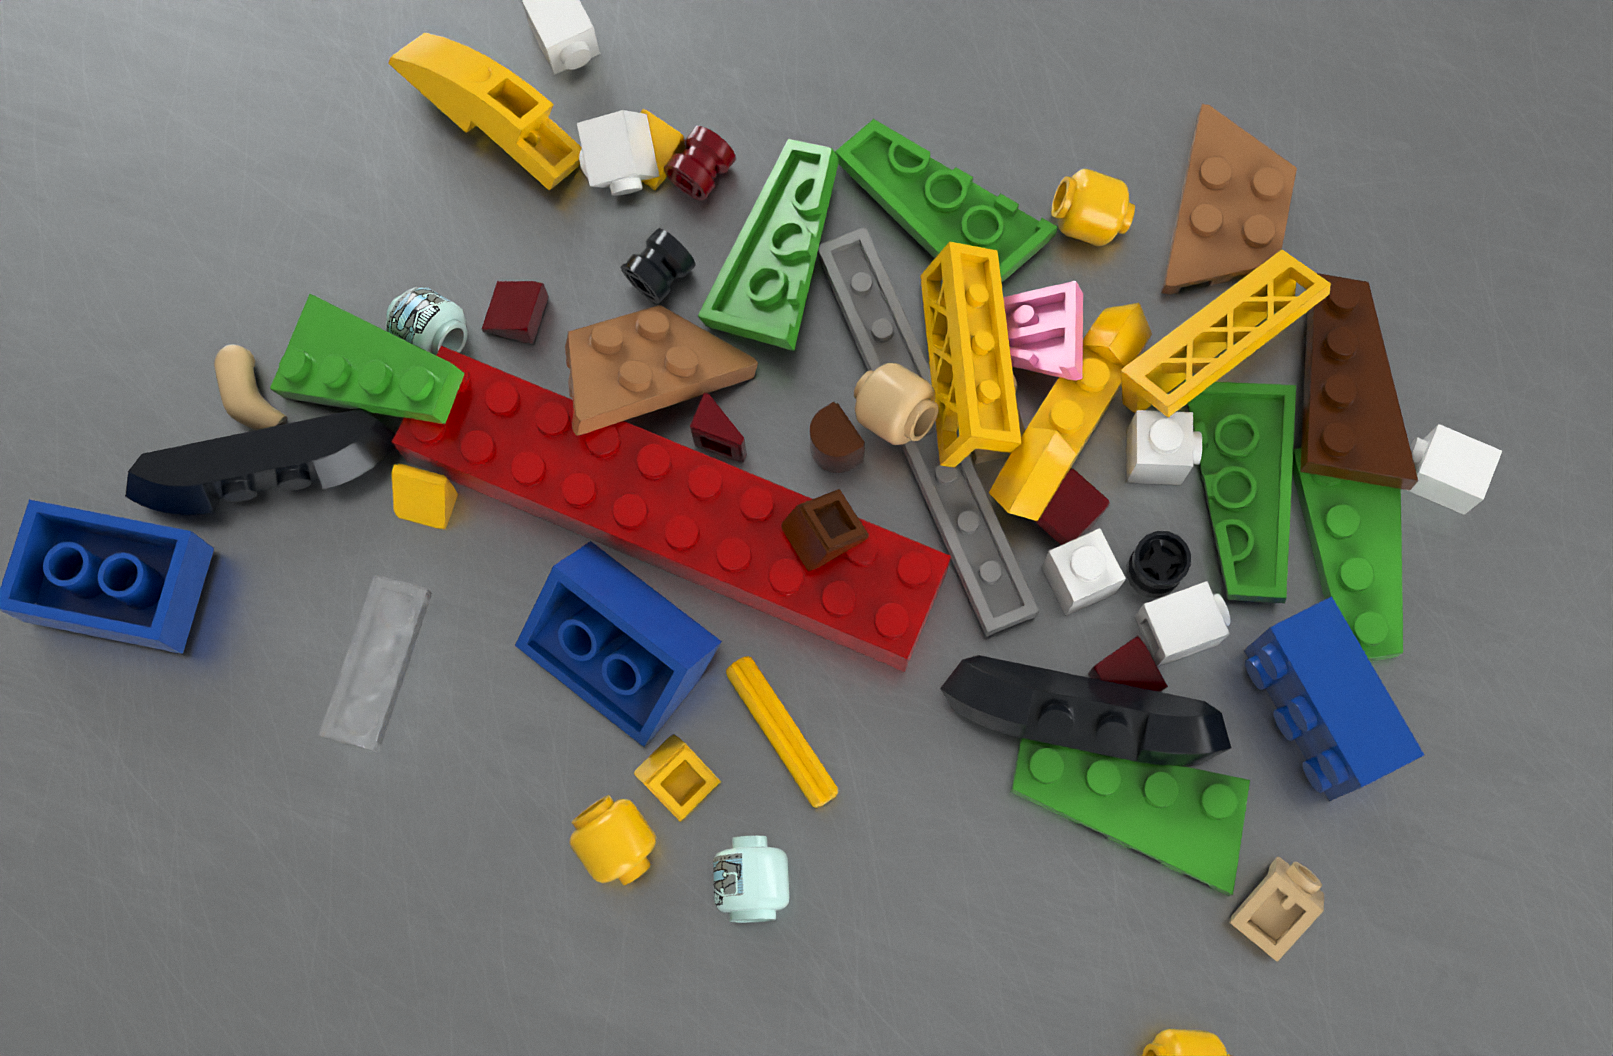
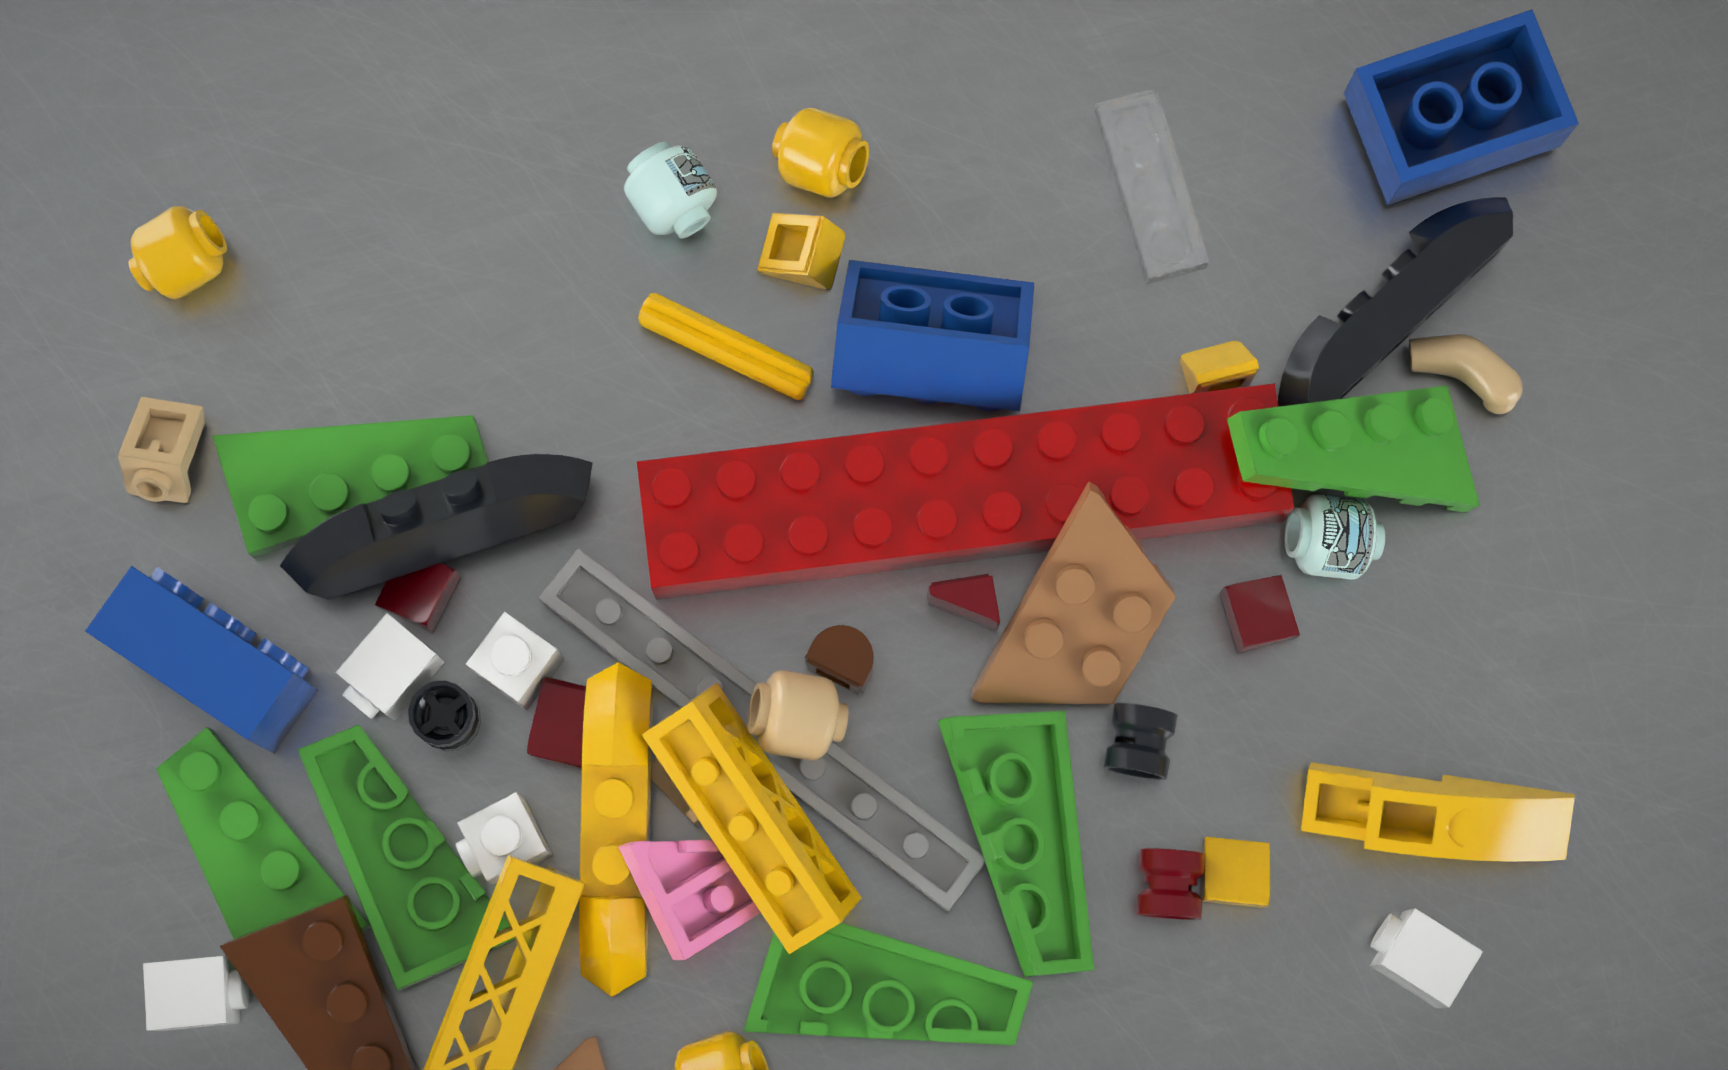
camera: 145 degrees right, 5 degrees up
white brick [577,110,660,195] -> none
reddish brown slope [781,489,869,571] -> none

